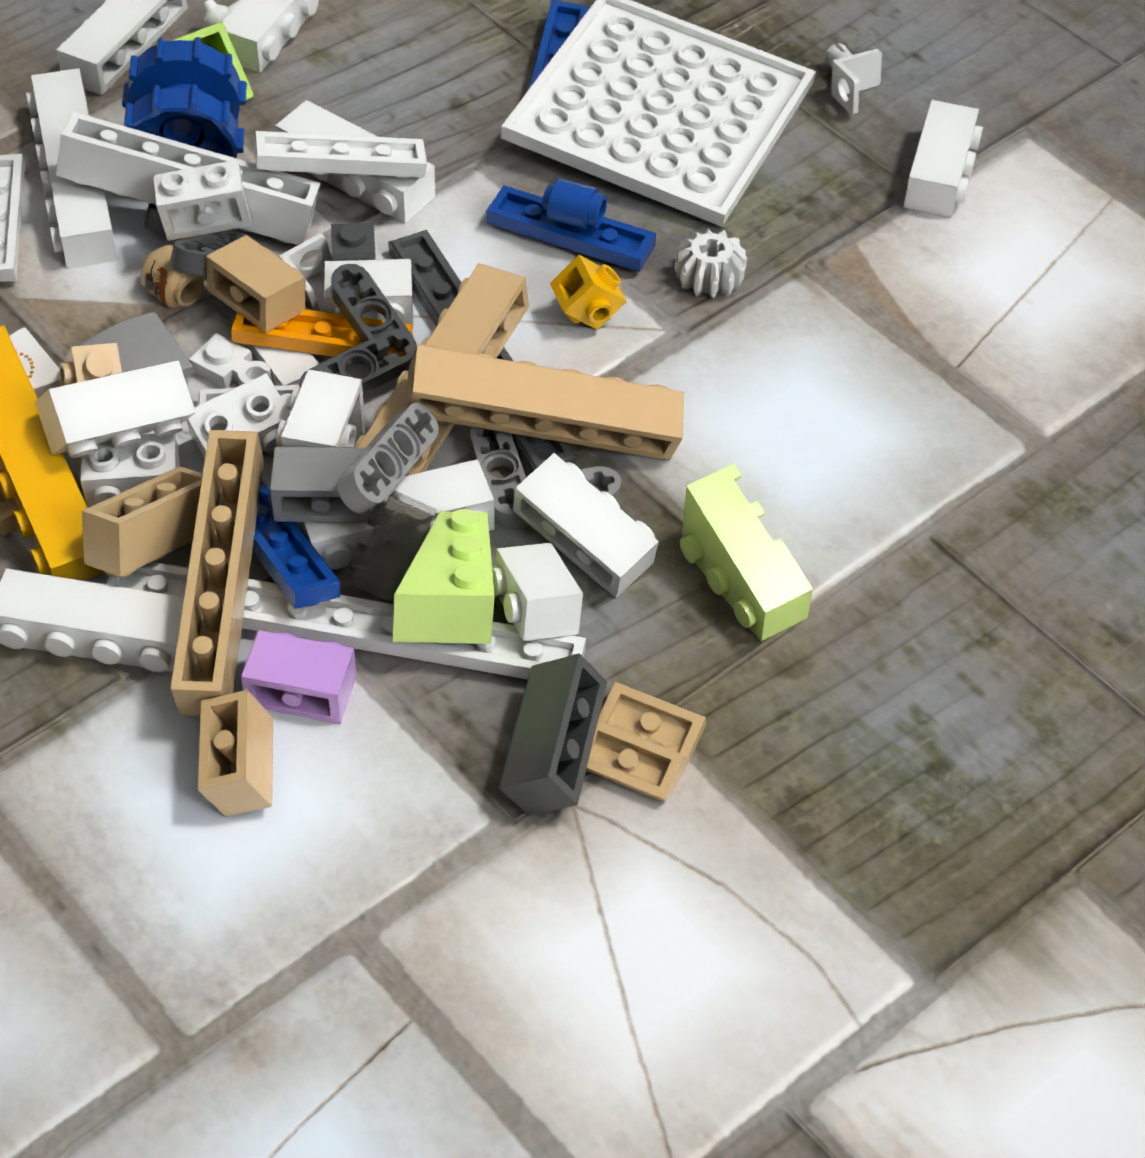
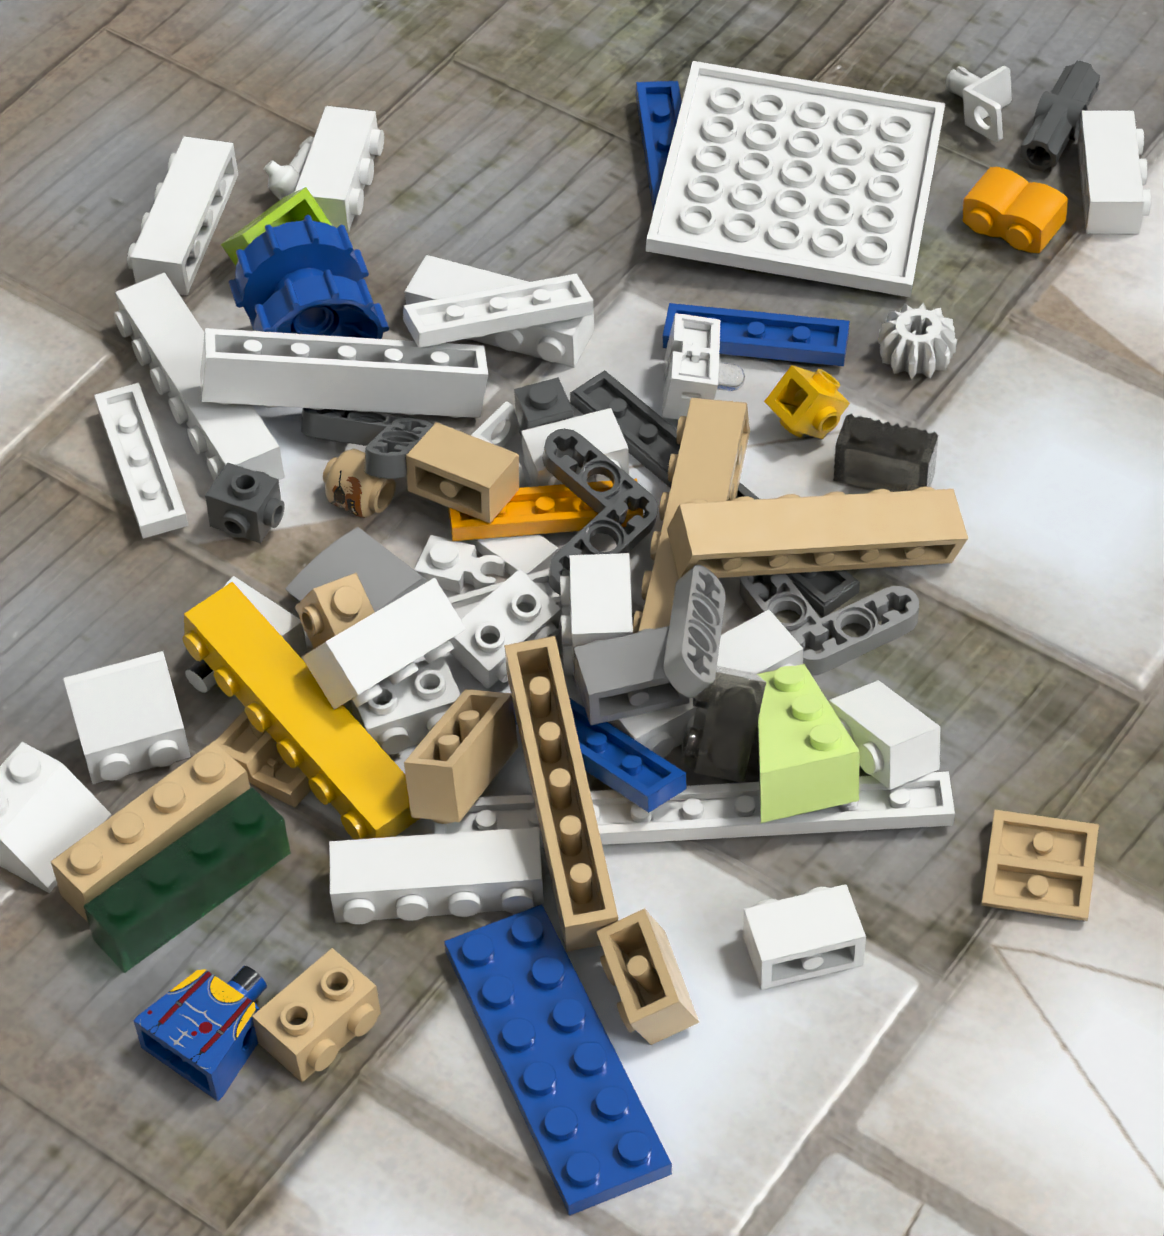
camera: 10 degrees left, 0 degrees up
white bracket [153,160,252,241] -> none
lavender brick [241,630,356,724] -> none
dark grey brick [499,653,607,816] -> none
white brick [513,453,659,598] -> none
blue brick [542,179,607,230] -> none
yellowish green wedge [680,463,813,641] -> none
none -> dark grey brick [205,462,285,544]
none -> blue plate [444,904,672,1216]
none -> white piece [662,313,745,420]
none -> white brick [743,884,866,990]
none -> clear smoke brick [833,413,938,492]
none -> light orange brick [963,167,1068,253]
none -> dark grey piece [1020,60,1100,172]

